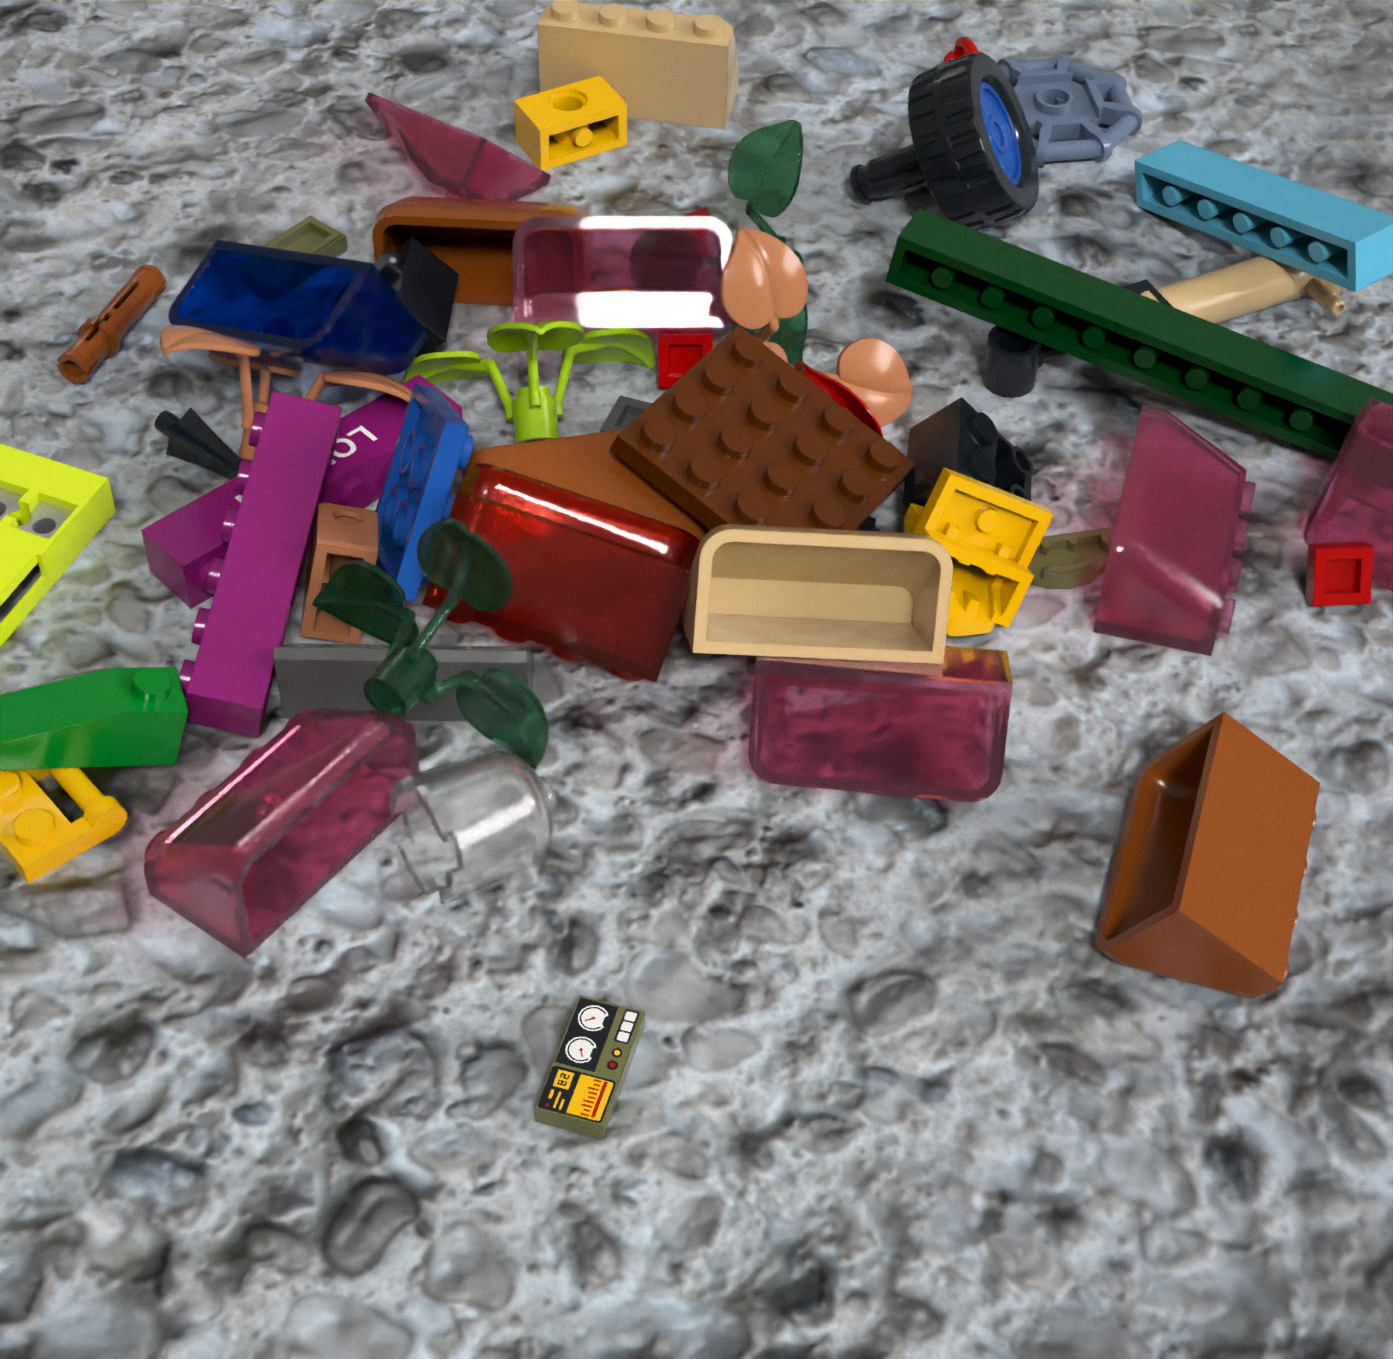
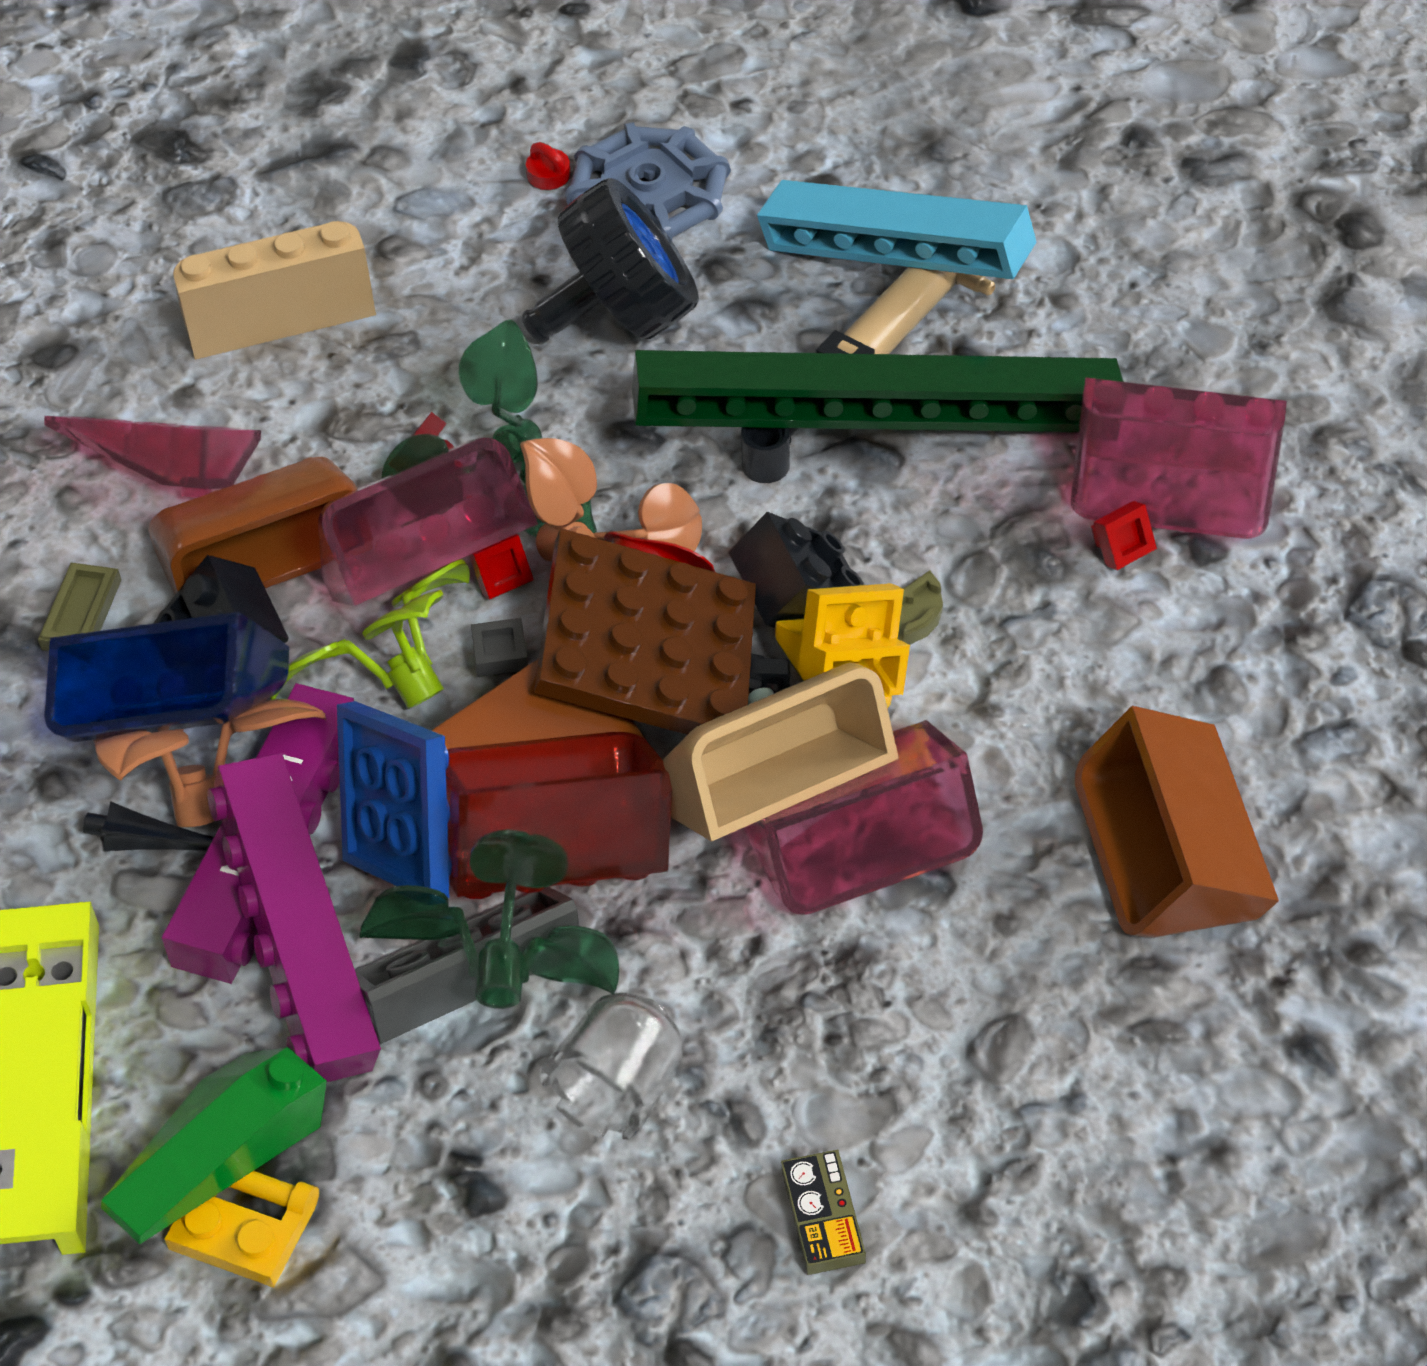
camera: 25 degrees left, 5 degrees up
clear pink windscreen [144,707,422,959] -> none
nougat torso [300,502,378,644] -> none
yellow brick [514,75,627,171] -> none
clear pink windscreen [1093,405,1256,656] -> none

